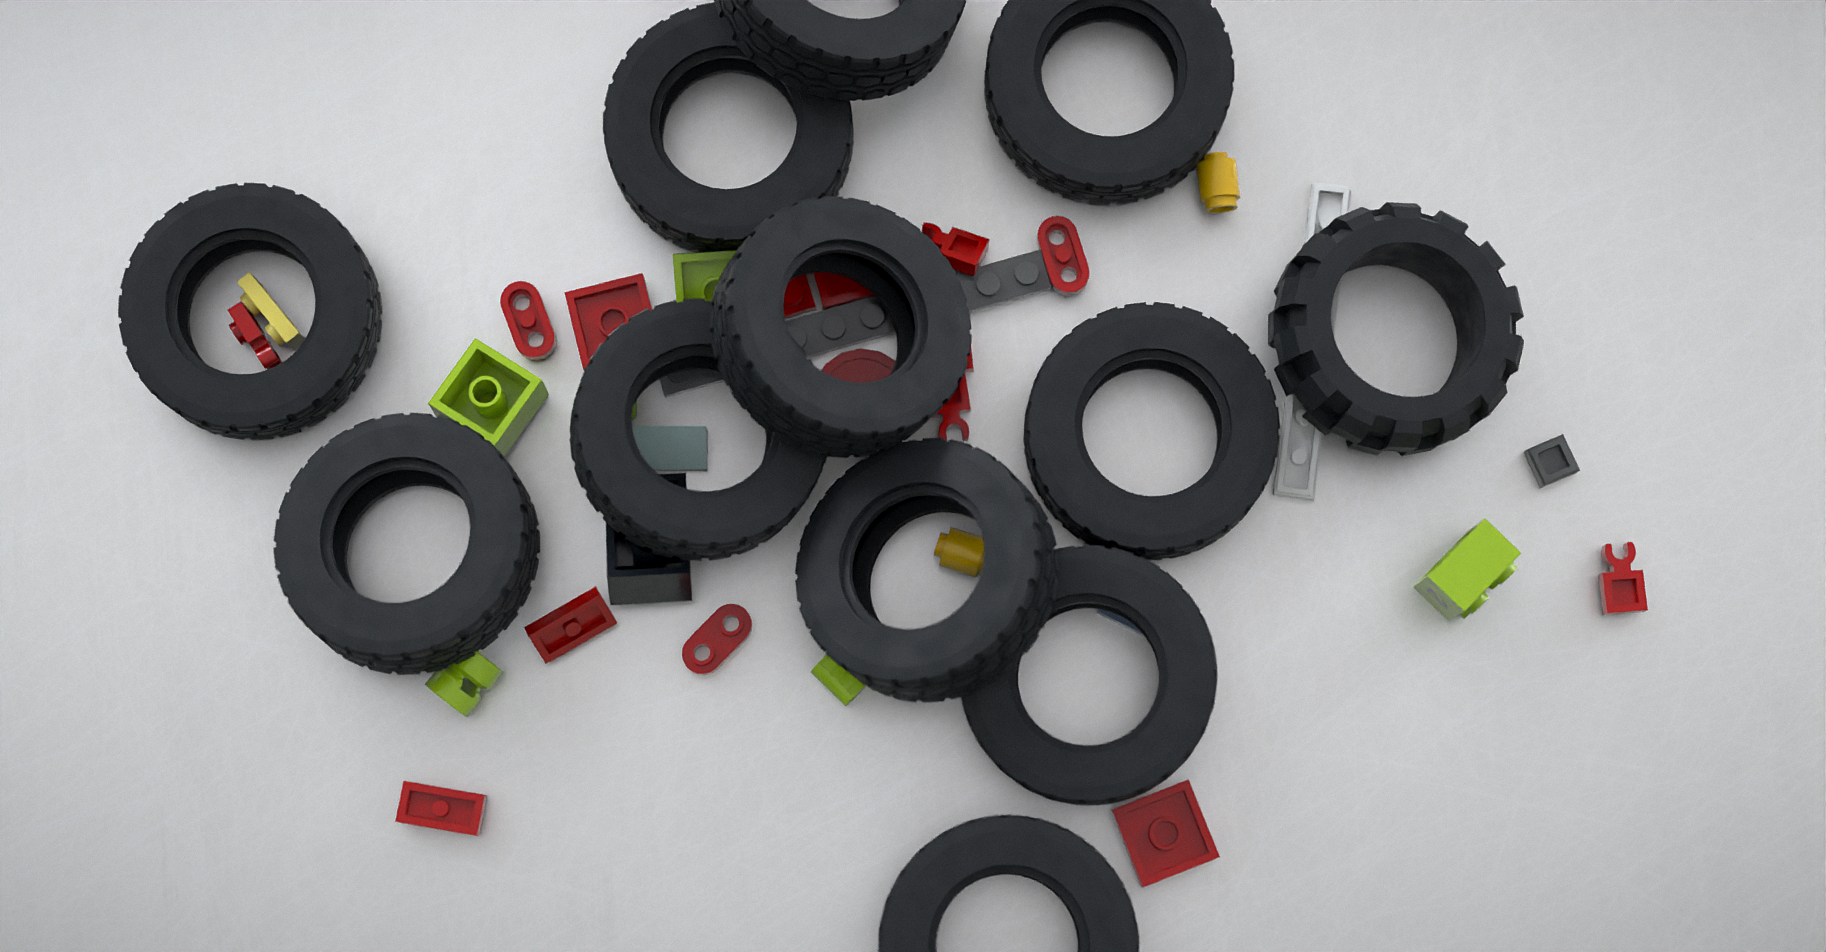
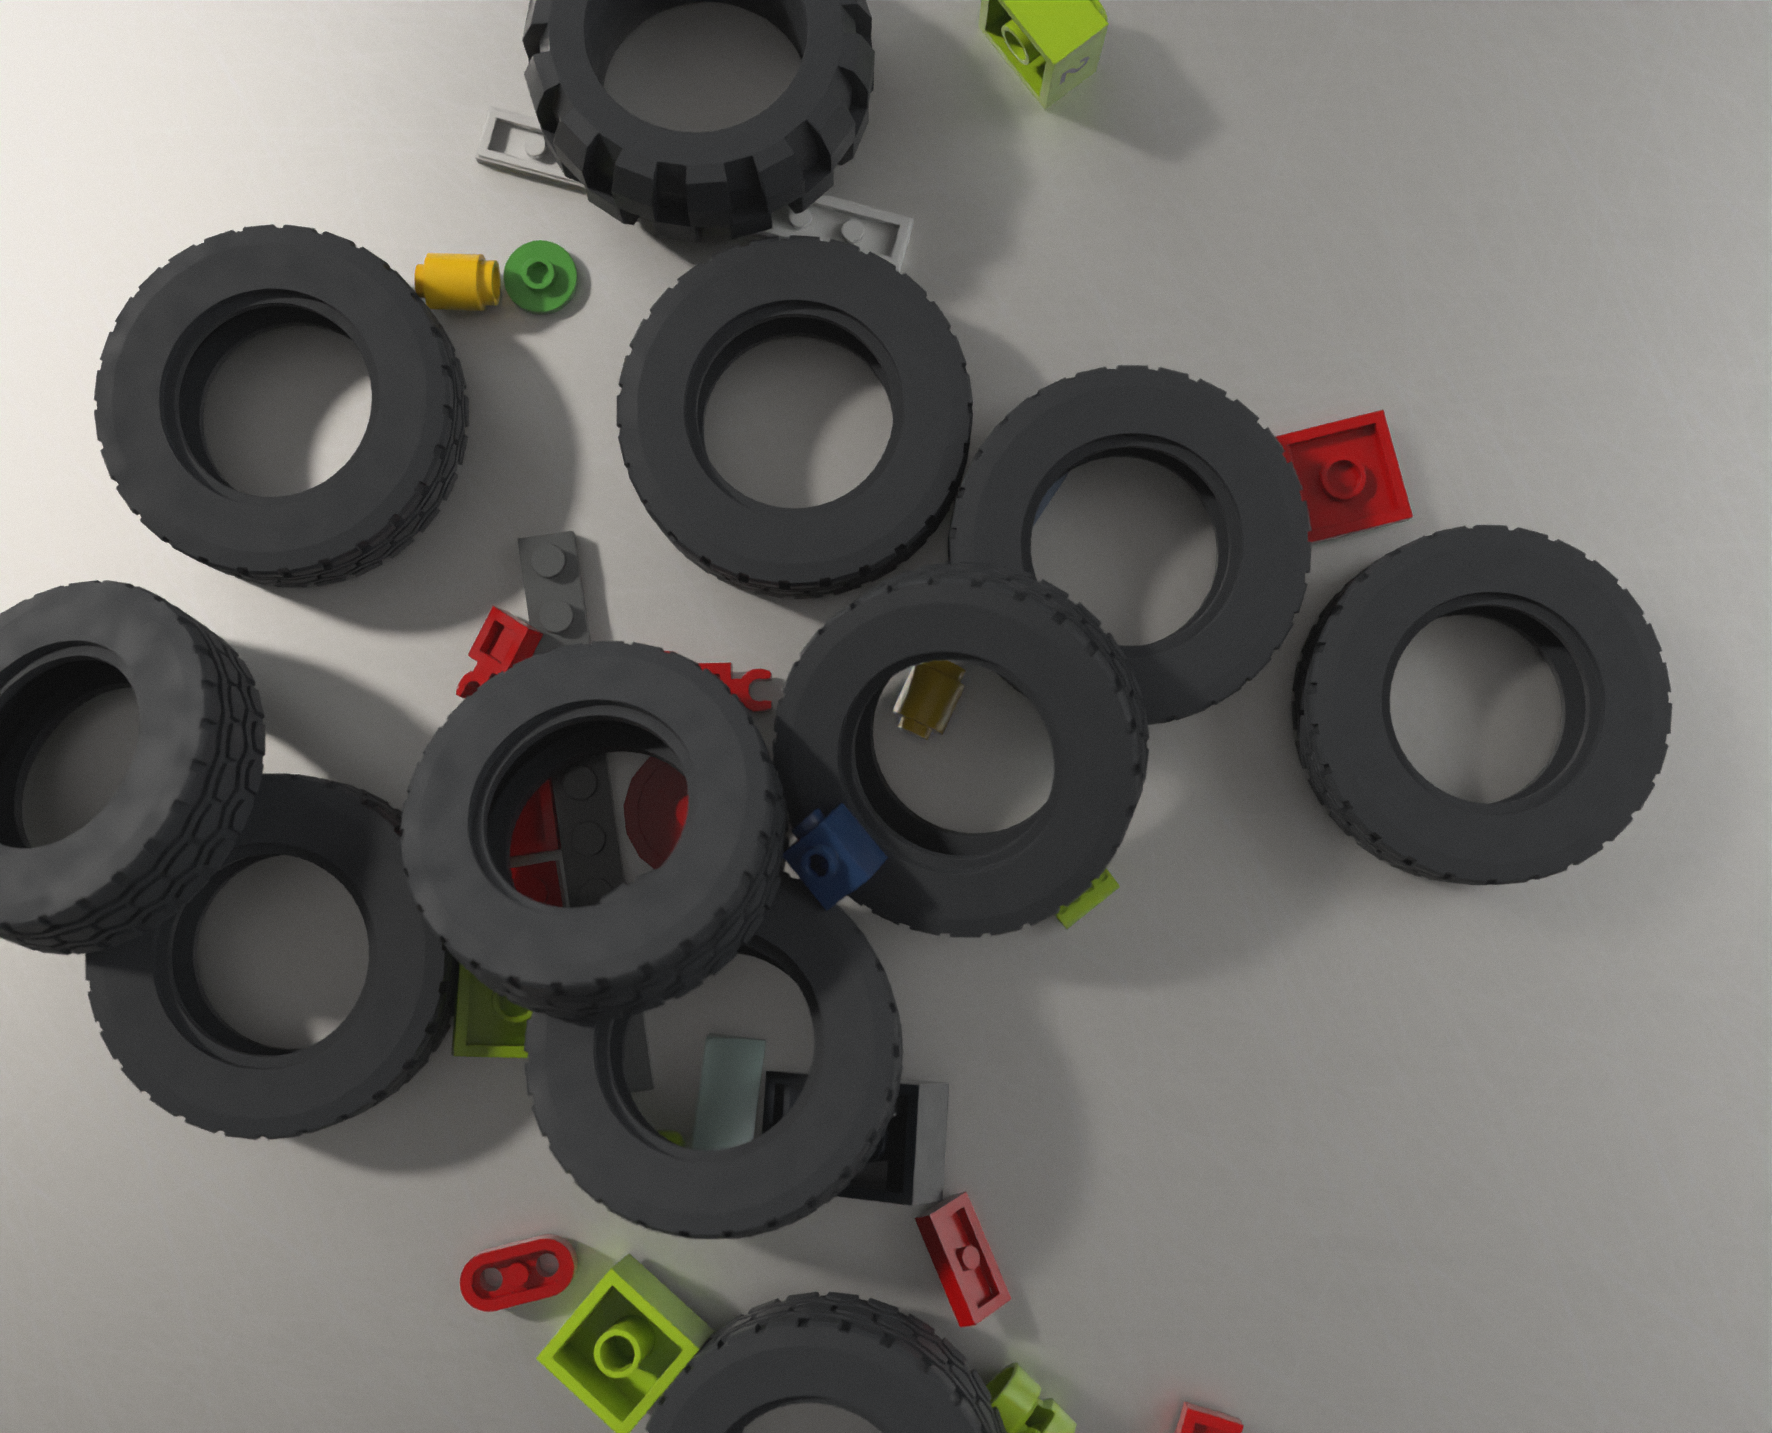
camera: 80 degrees left, 5 degrees up
red plate [564,273,652,370] -> none
red plate [682,604,753,675] -> none
red plate [1037,216,1090,296] -> none
none -> bright green piece [503,240,578,315]
none -> dark blue brick [783,803,888,911]

